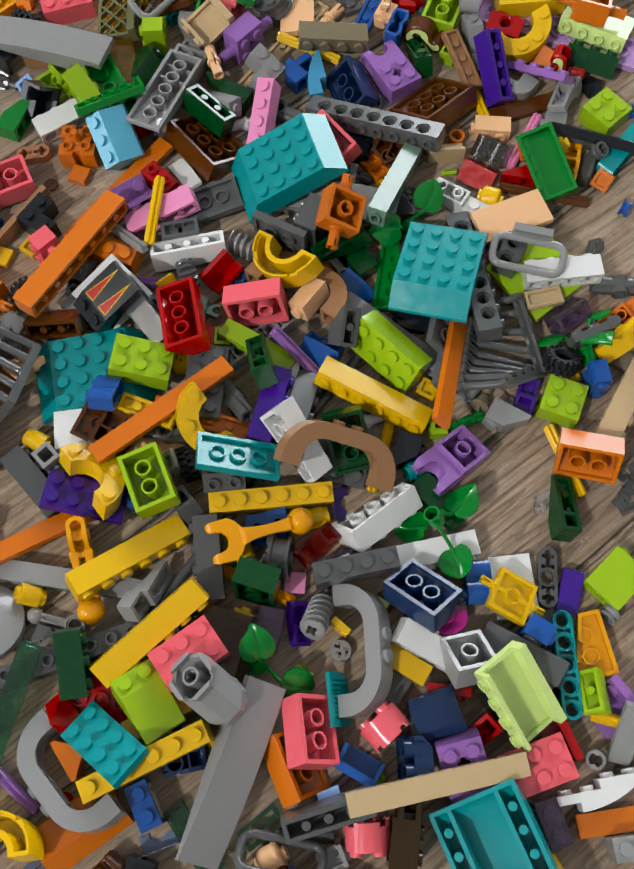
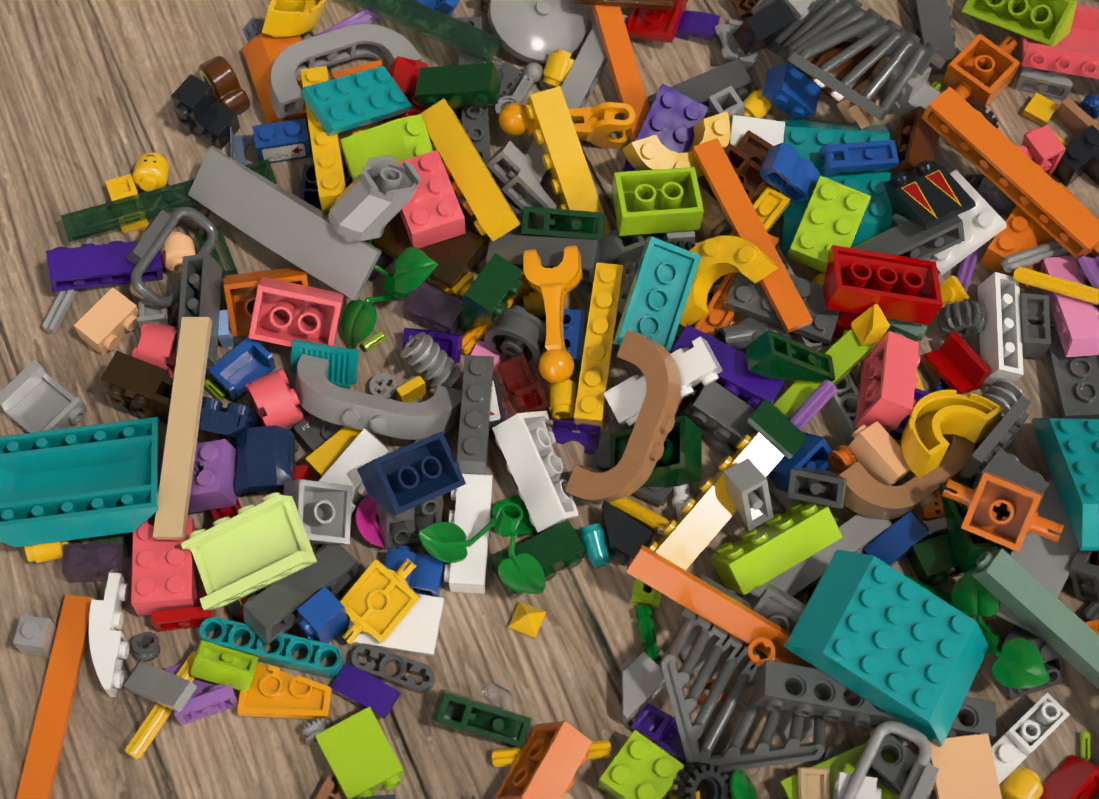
camera: 100 degrees right, 5 degrees down
medium lavender brick [411,424,491,497] -> none
none -> yellow slope [508,601,546,639]
none -> dark green slope [521,206,605,241]
none -> light grey slope [723,458,774,531]
none -> dark green slope [747,400,806,459]
none -> orange bush [748,637,776,667]
none -> blue brick [762,63,821,120]
none -> blue plate [820,140,899,176]
none -> orange bush [828,445,856,474]
none -> yellow slope [851,304,890,346]

